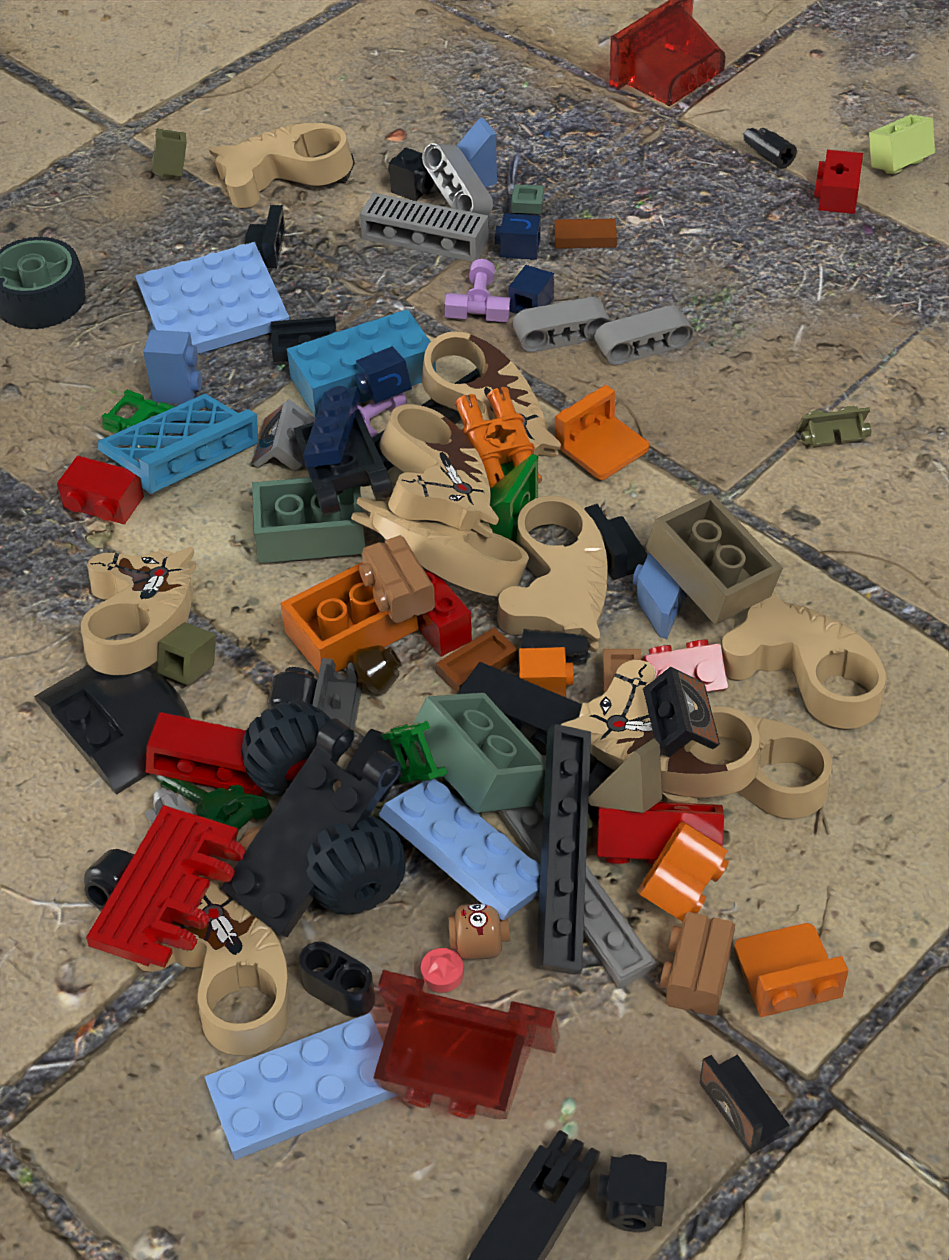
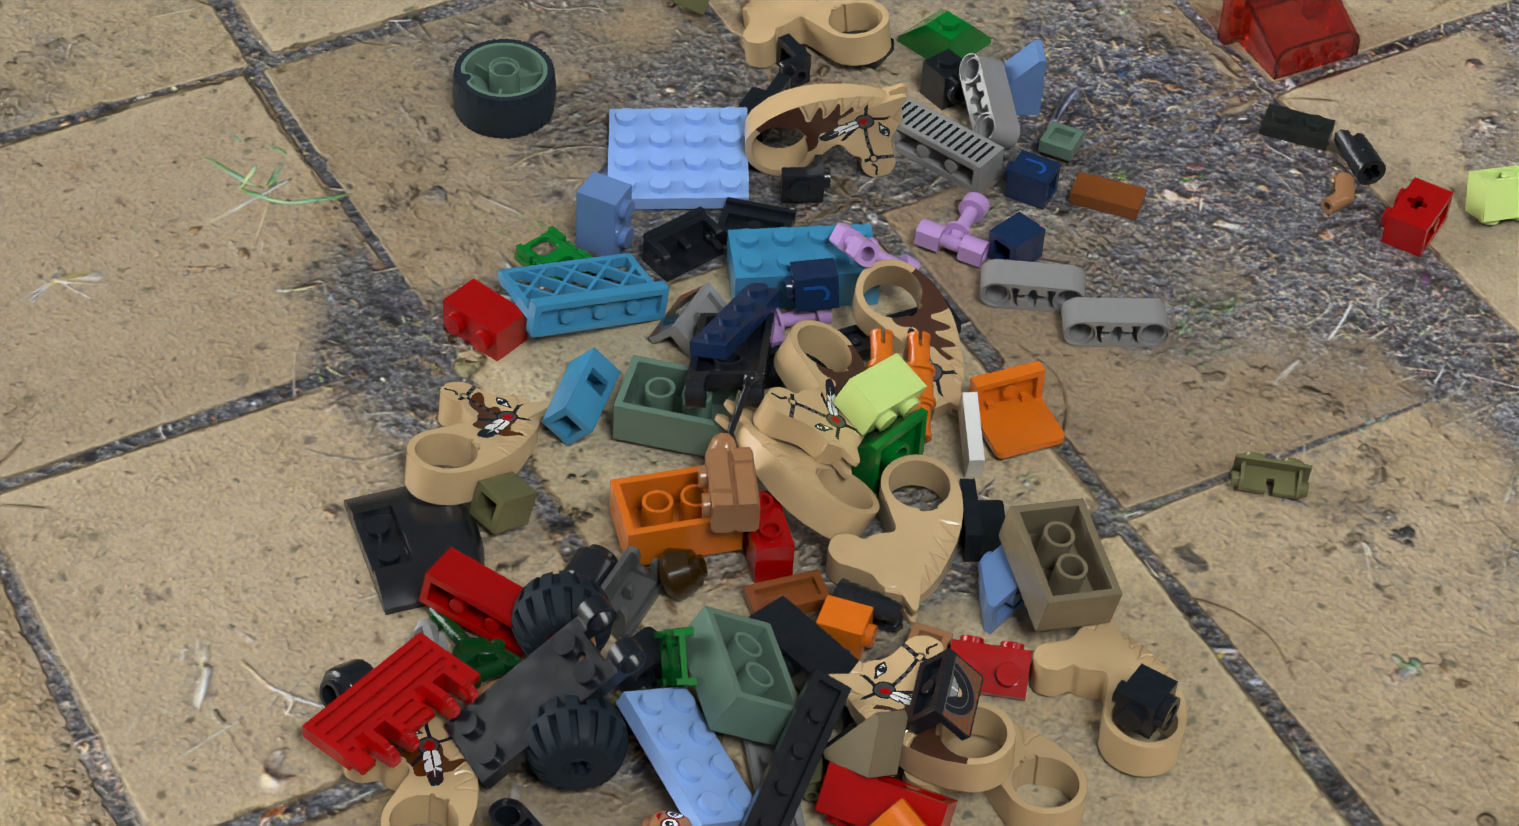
camera: 15 degrees right, 5 degrees down
none -> dark azure brick [541,347,621,446]
none -> black hinge [643,206,724,282]
none -> black hinge [707,371,758,451]
none -> tan animal [744,83,907,177]
none -> black bracket [776,34,811,89]
none -> black bracket [780,154,831,203]
none -> lavender bar [829,223,920,270]
none -> yellowish green brick [833,353,927,436]
none -> green slope [897,9,992,59]
none -> white tile [958,392,985,478]
none -> black brick [1111,663,1181,739]
none -> pearl dark grey plate [1259,104,1335,151]
none -> medium nougat arm [1321,171,1355,214]

